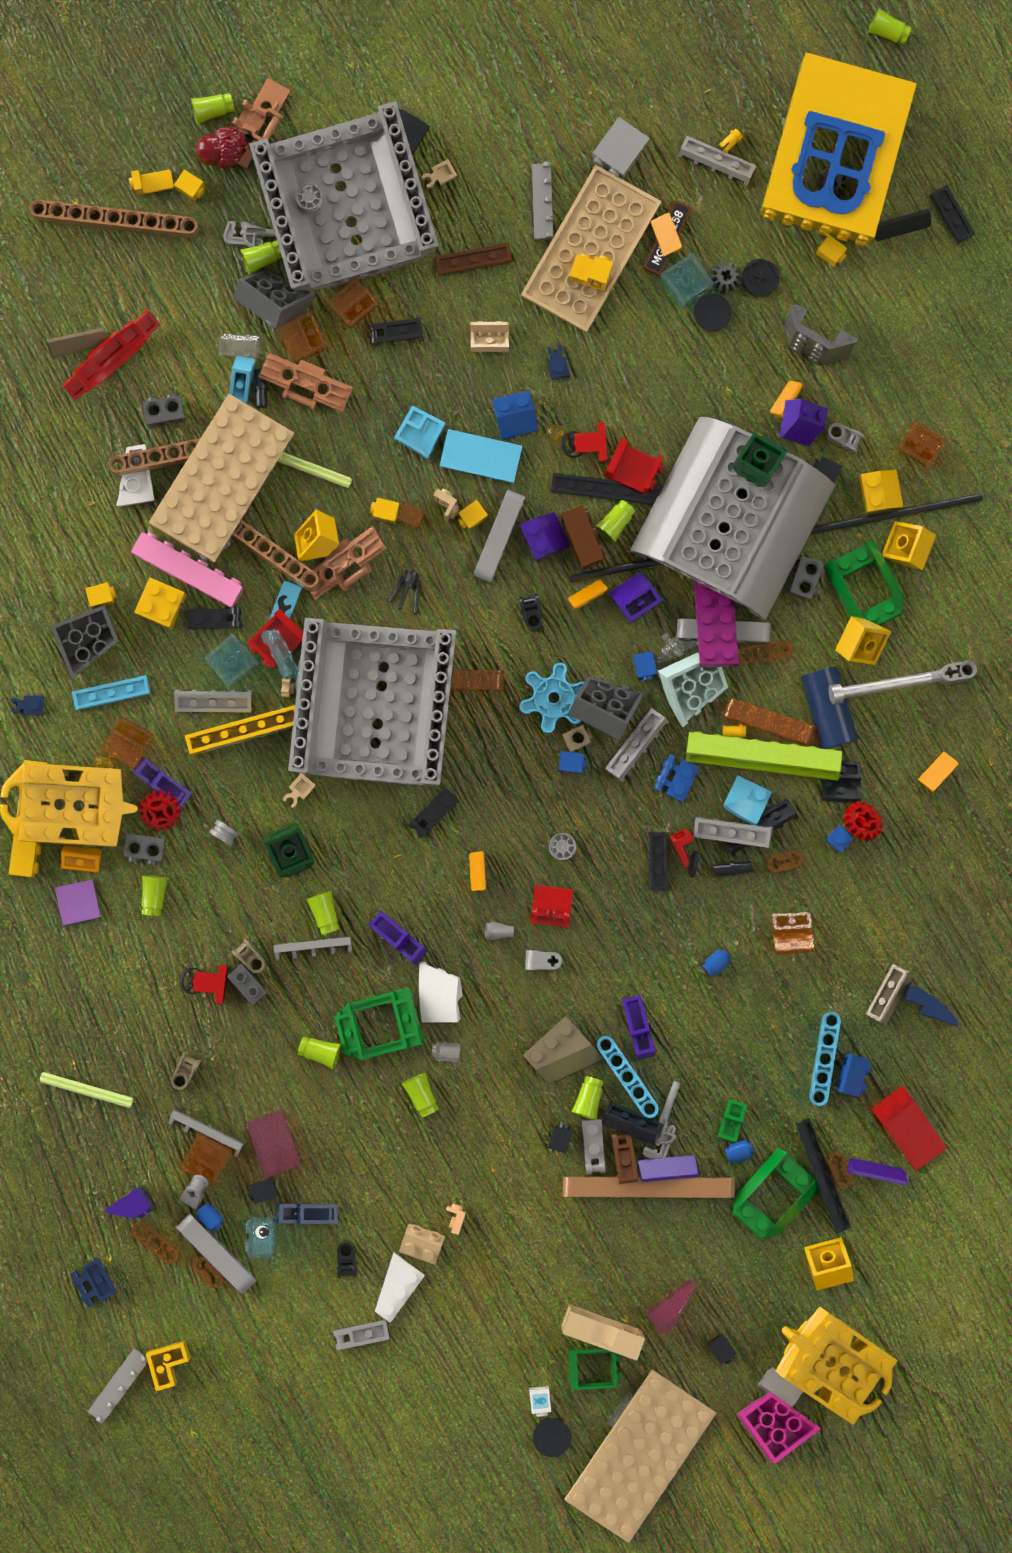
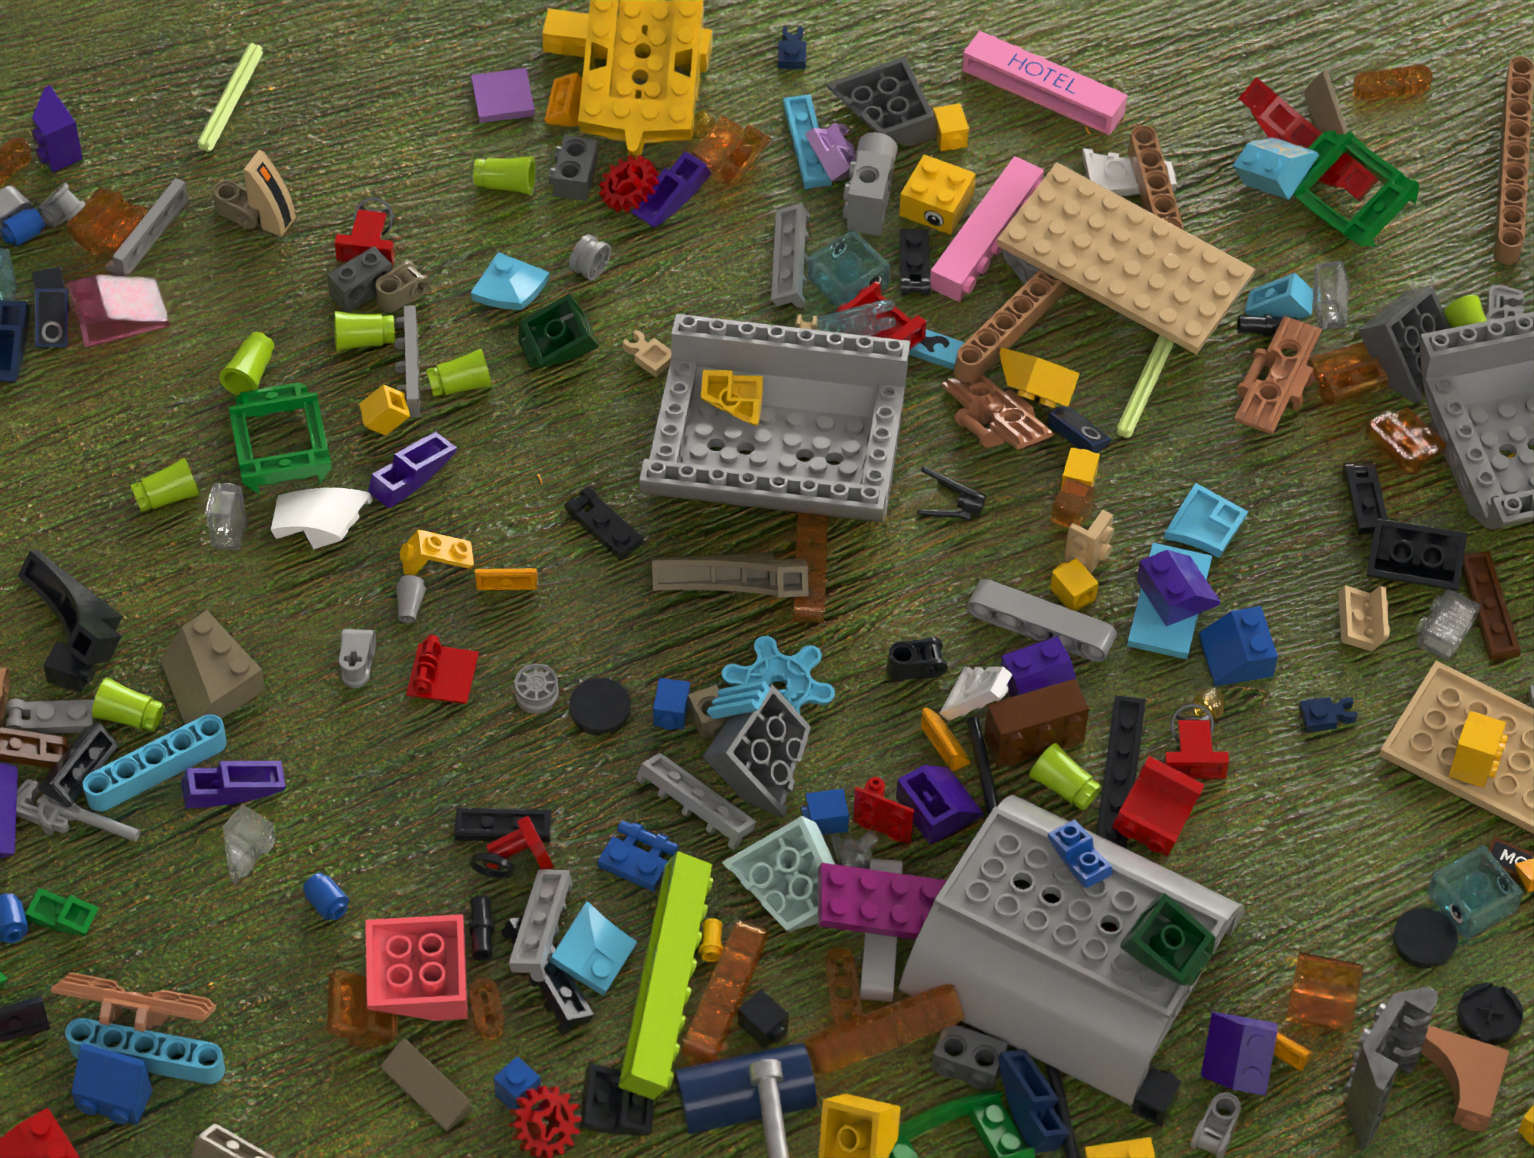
camera: 90 degrees right, 30 degrees down
dark grey brick [143,394,186,428] -> none
yellow brick [185,705,295,756] -> none
dark grey gear [710,261,742,294] -> none
none -> black arch [18,550,123,665]
none -> black slope [35,288,68,347]
none -> nougat piece [51,973,216,1032]
none -> clear slope [223,804,275,884]
none -> tan slope [244,150,296,237]
none -> lime plant [334,311,395,352]
none -> yellow brick [359,384,410,436]
none -> coral slope [365,914,468,1021]
none -> dark tan slope [380,1038,471,1132]
none -> yellow bracket [400,529,474,576]
none -> medium azure plate [471,252,549,310]
none -> black tile [570,678,631,735]
none -> dark tan arch [652,553,809,598]
none -> yellow slope [701,370,764,426]
none -> medium azure tile [707,680,770,719]
none -> black brick [738,989,789,1049]
none -> clear orange beam [804,984,965,1074]
none -> lavender slope [805,123,855,181]
none -> light grey brick [843,132,898,236]
none -> red hinge [853,777,914,845]
none -> white wing [939,667,1012,721]
none -> bright pink brick [962,31,1127,135]
none -> dark blue slope [998,1049,1069,1154]
none -> slope [1047,406,1111,453]
none -> blue slope [1048,819,1113,888]
none -> dark purple slope [1137,550,1220,627]
none -> medium azure slope [1233,137,1319,200]
none -> clear orange brick [1286,951,1364,1033]
none -> green wedge [1293,131,1420,247]
none -> clear orange beam [1352,65,1433,100]
none -> black slope [1366,519,1468,591]
none -> clear brick [1415,589,1481,661]
none -> nougat arch [1421,1025,1509,1132]

